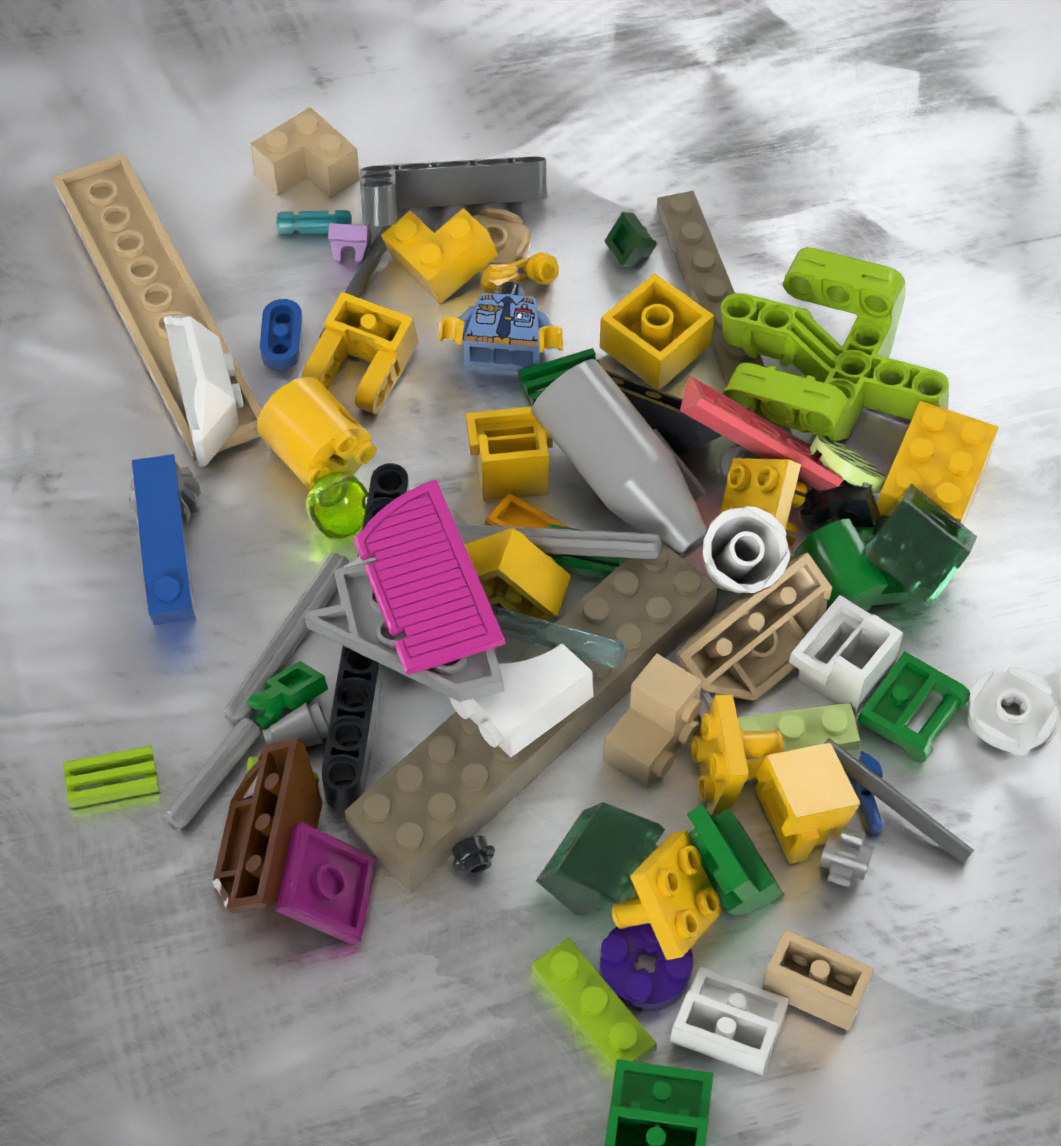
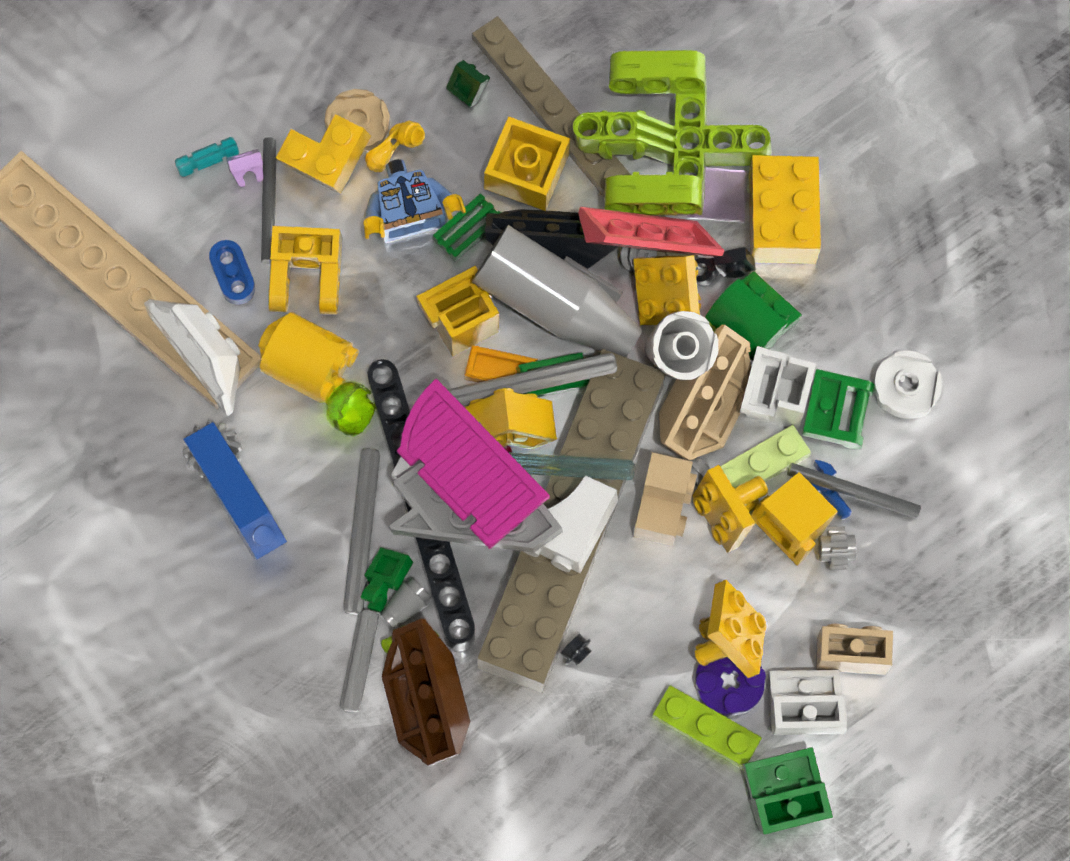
camera: 25 degrees left, 15 degrees up
lime tile [62,746,159,808] -> none
tan brick [250,107,360,198] -> none
magenta tile [275,823,377,945] -> none
dark grey beam [360,156,548,227] -> none
clear green slope [536,802,665,916] -> none
green brick [687,804,785,915] -> none
yellowish green tile [810,435,887,493] -> none
clear green slope [862,483,977,606] -> none

